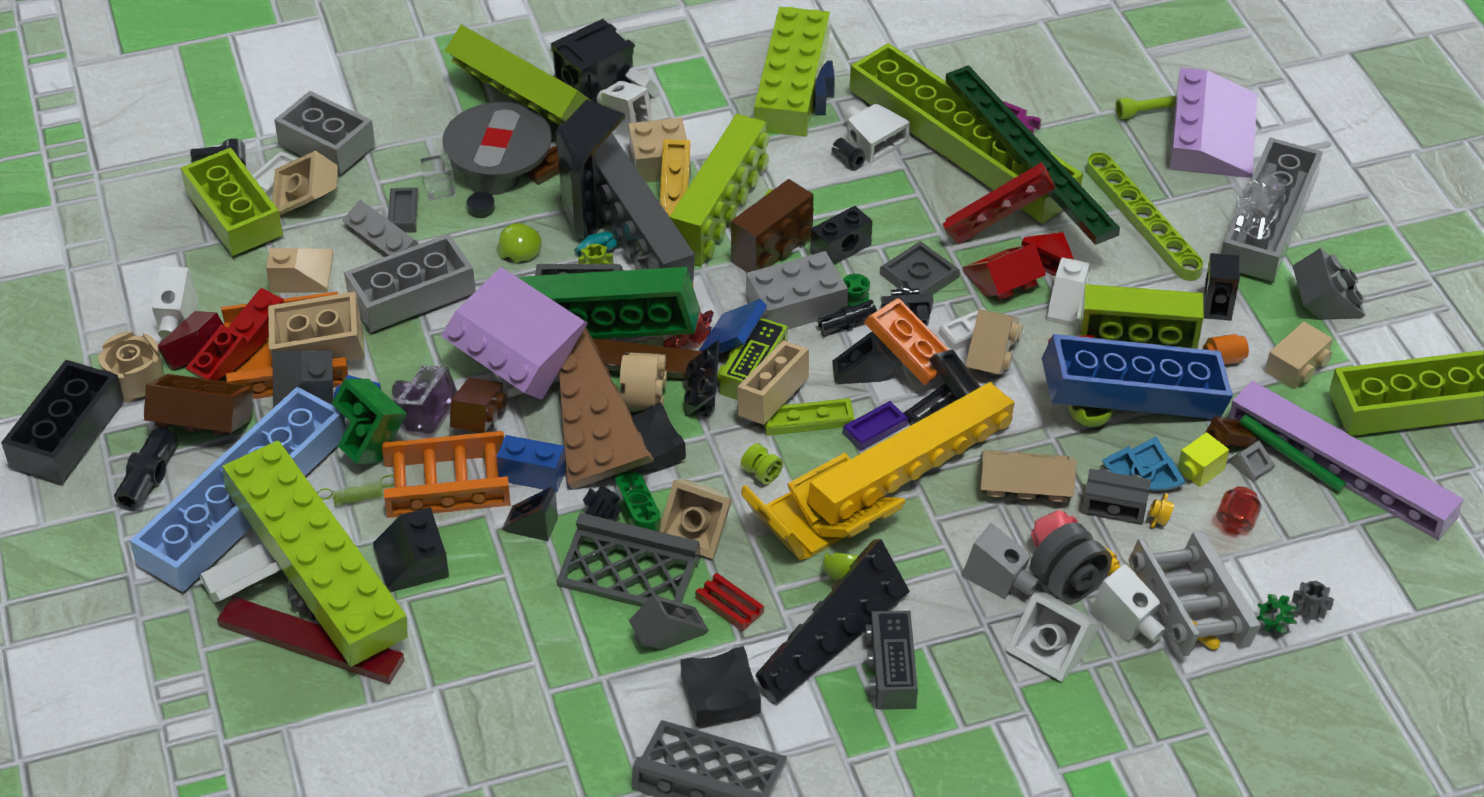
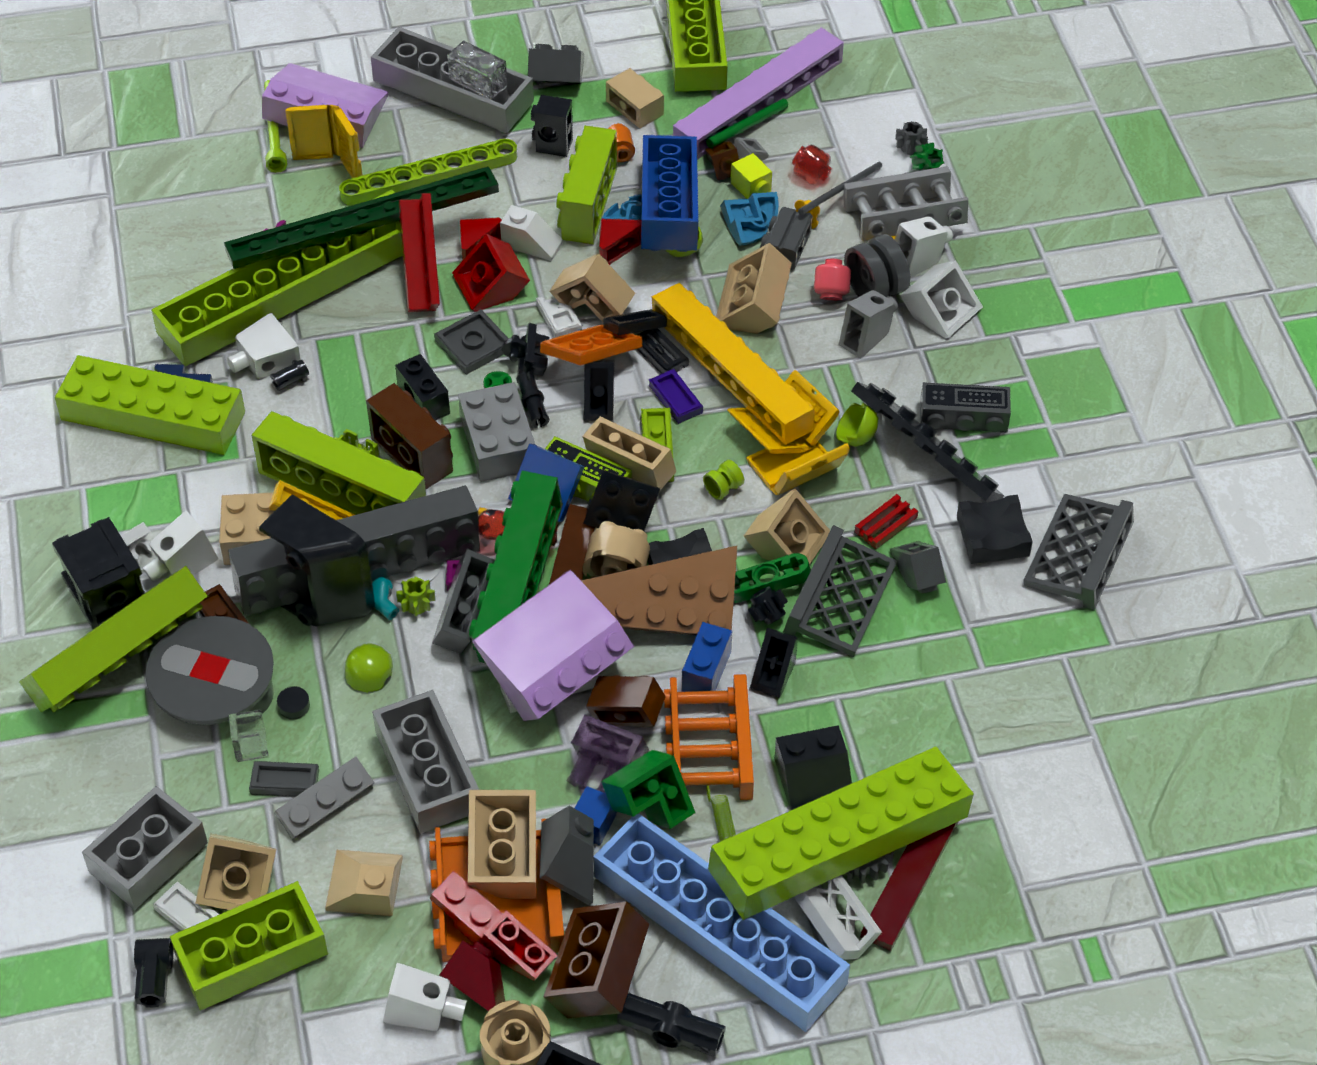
camera: 85 degrees left, 5 degrees up
none -> yellow piece [285,105,363,178]
none -> dark grey axle [798,161,882,215]

